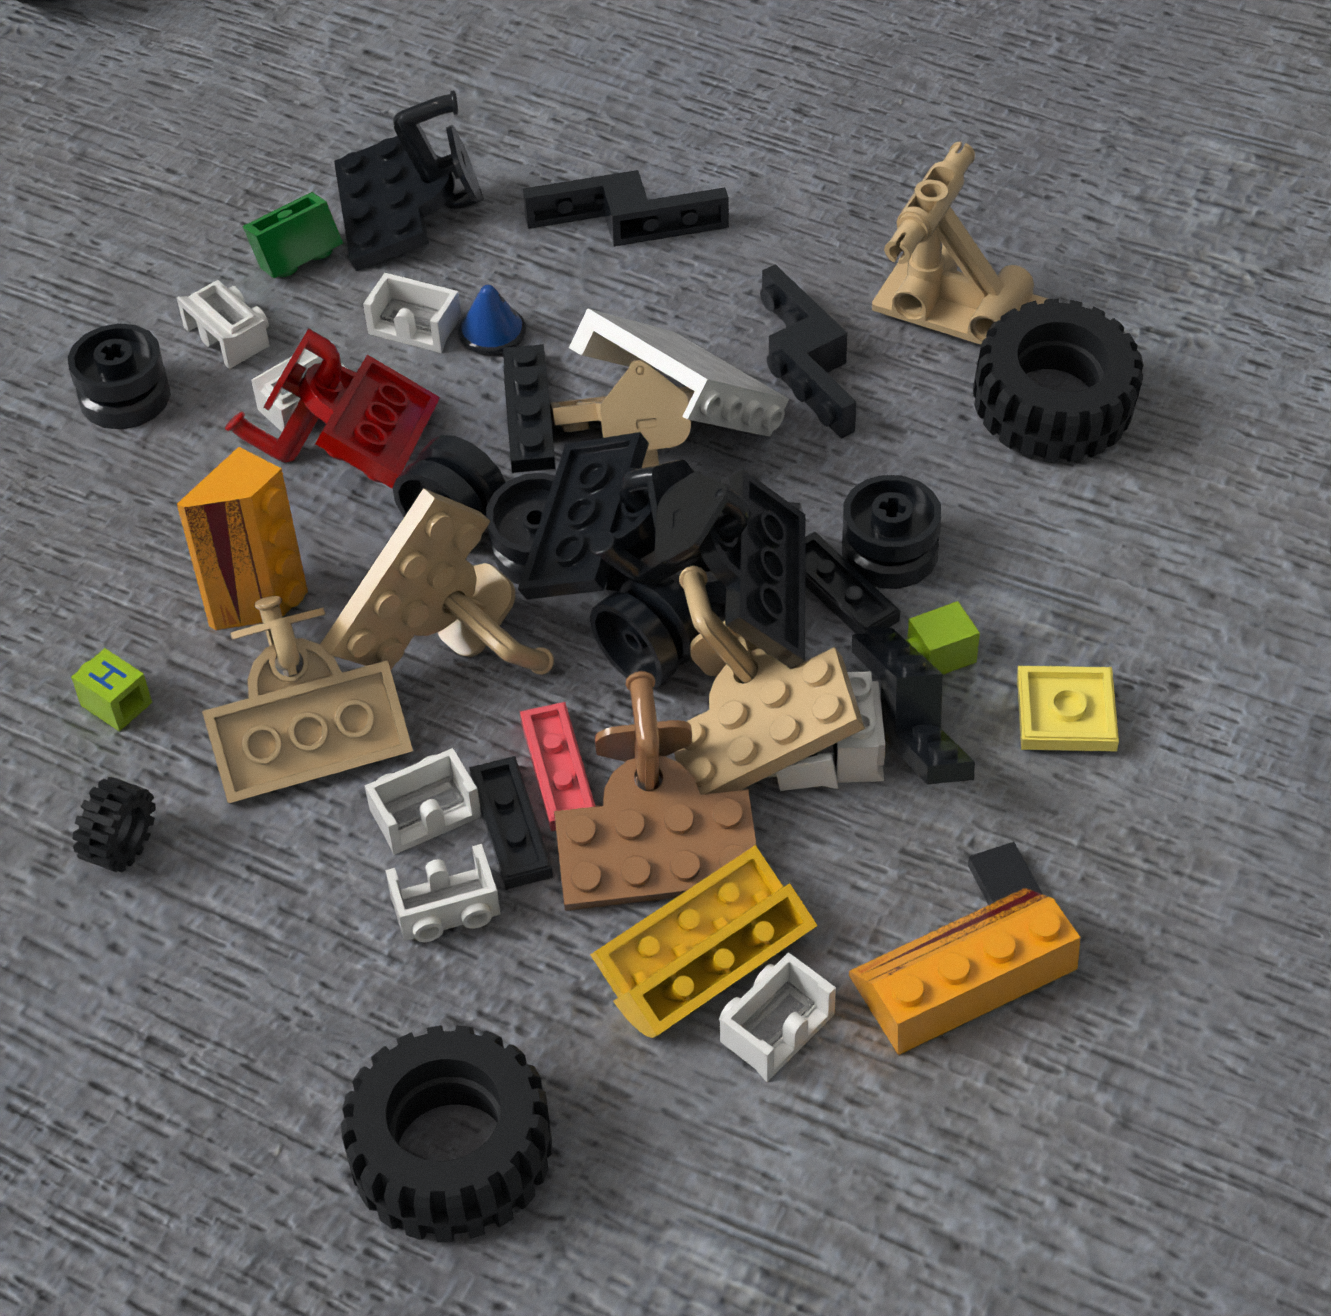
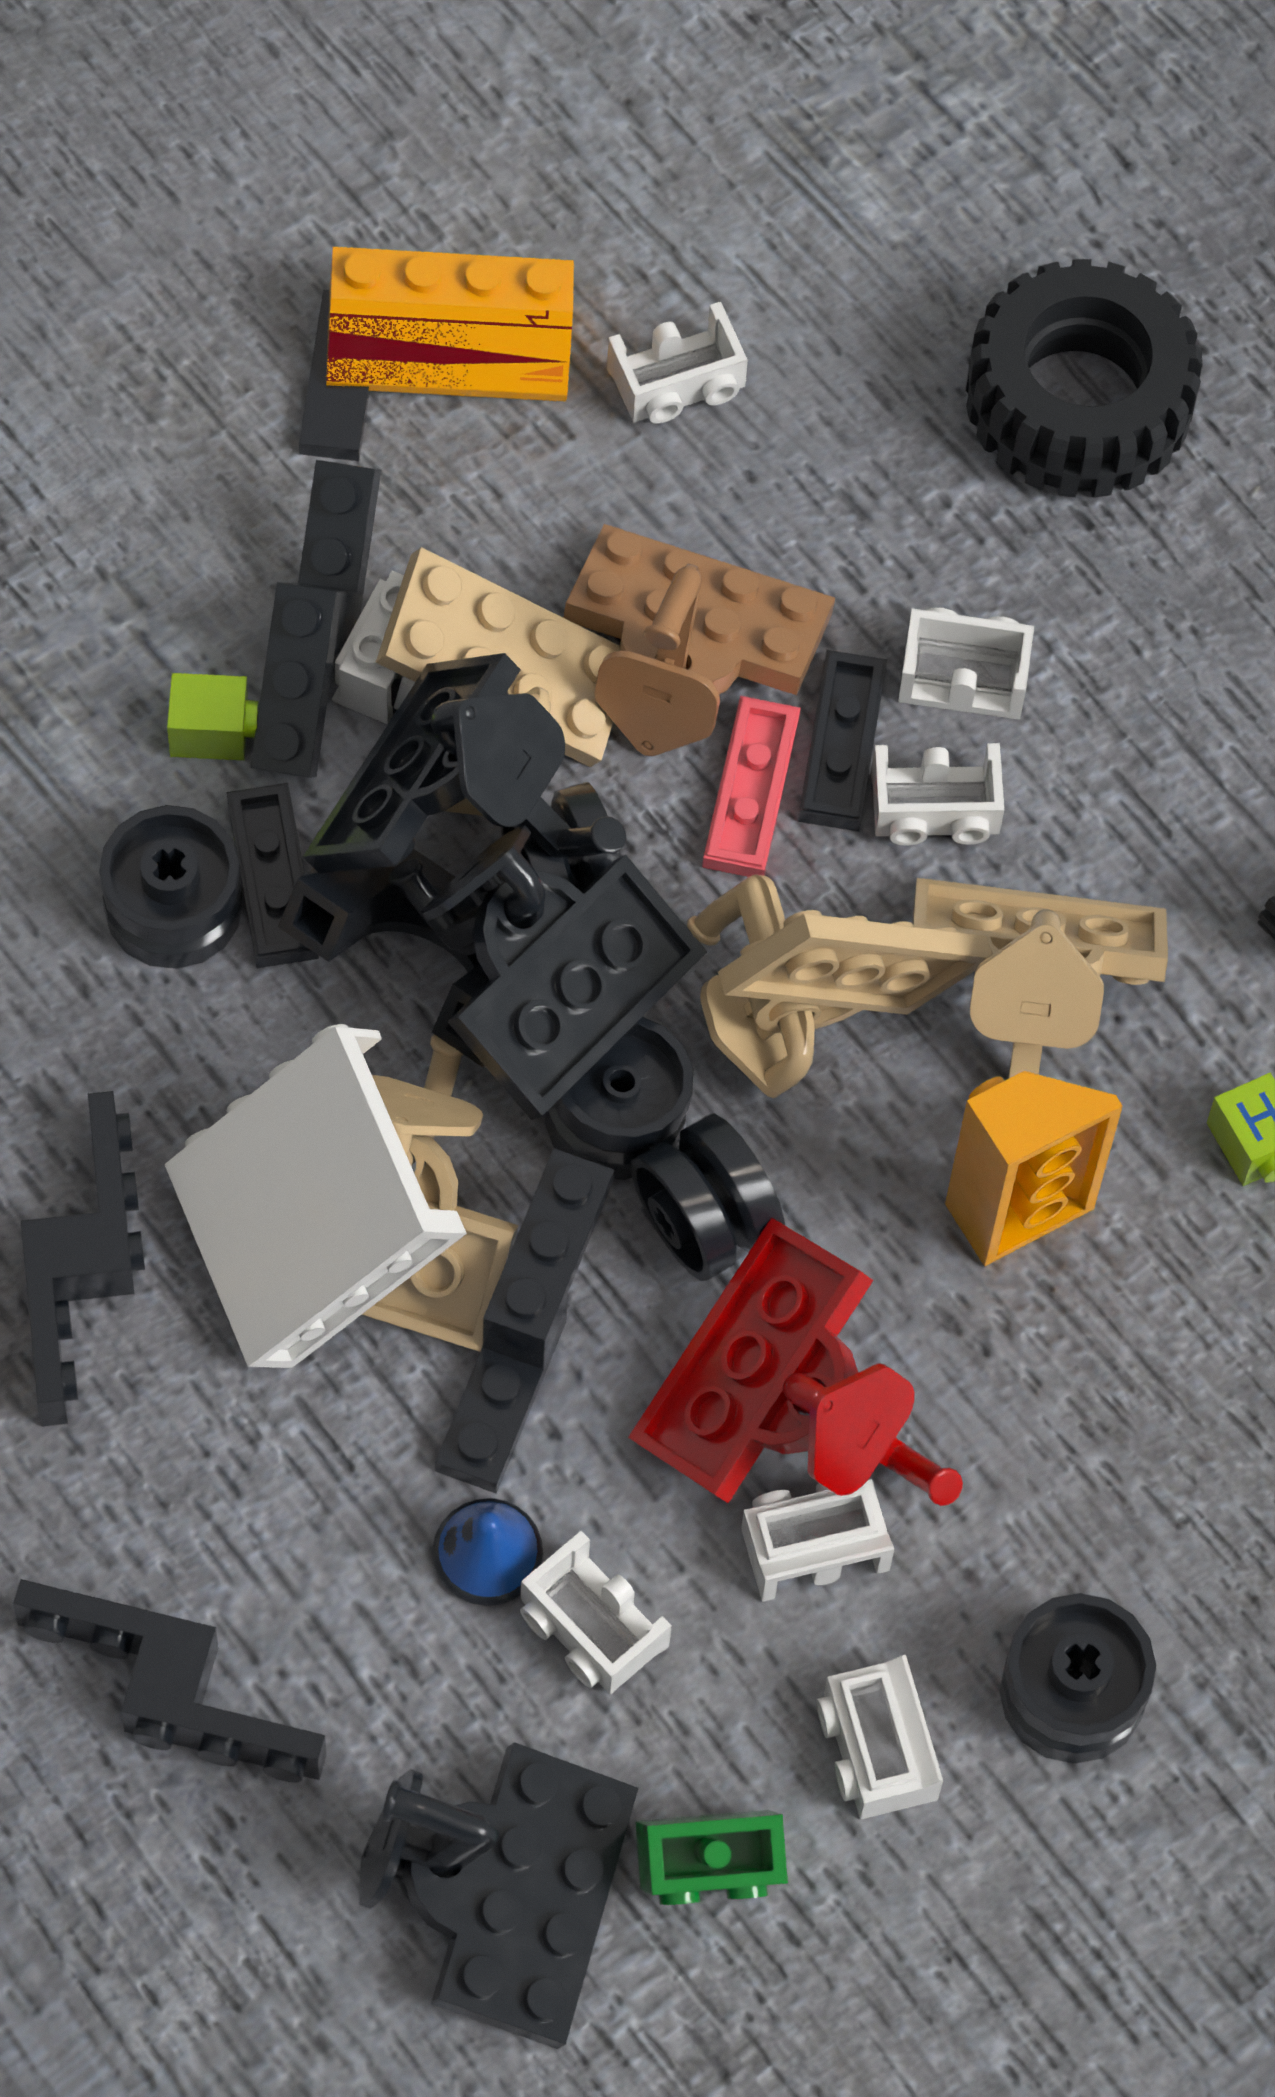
camera: 160 degrees left, 15 degrees up
yellow brick [590,845,818,1038] -> none
light yellow plate [1017,666,1119,751] -> none

